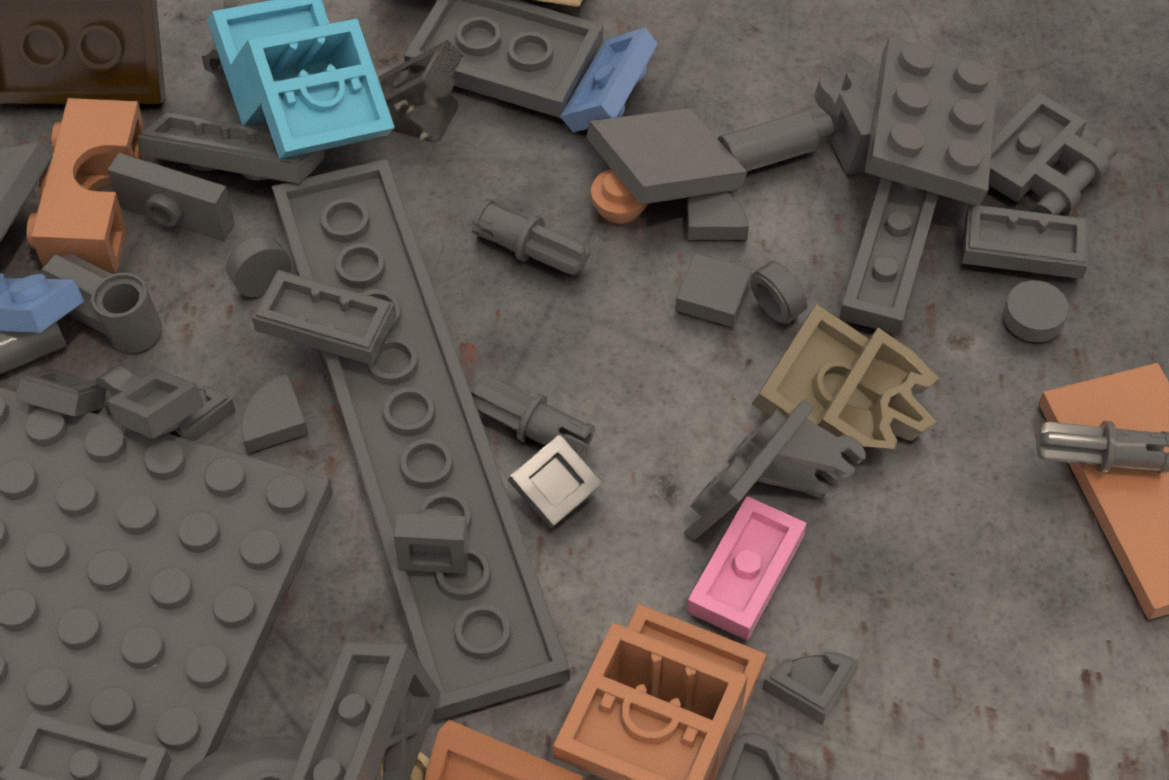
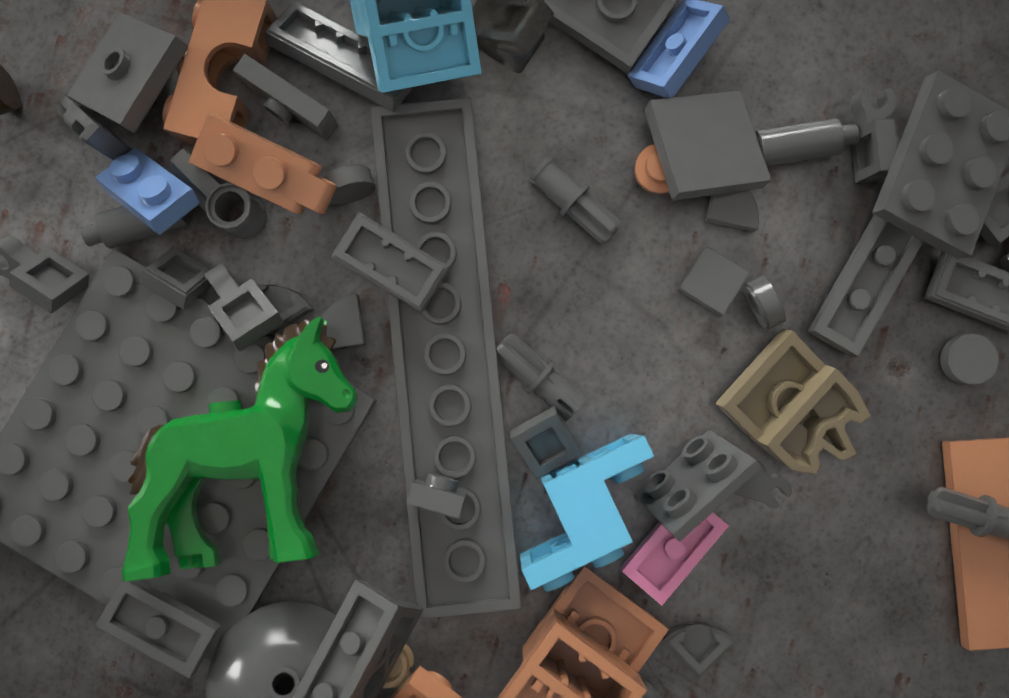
camera: 15 degrees right, 30 degrees up
none -> green animal [122,317,358,582]
none -> nougat hinge [188,113,337,215]
none -> medium azure bracket [520,434,654,592]

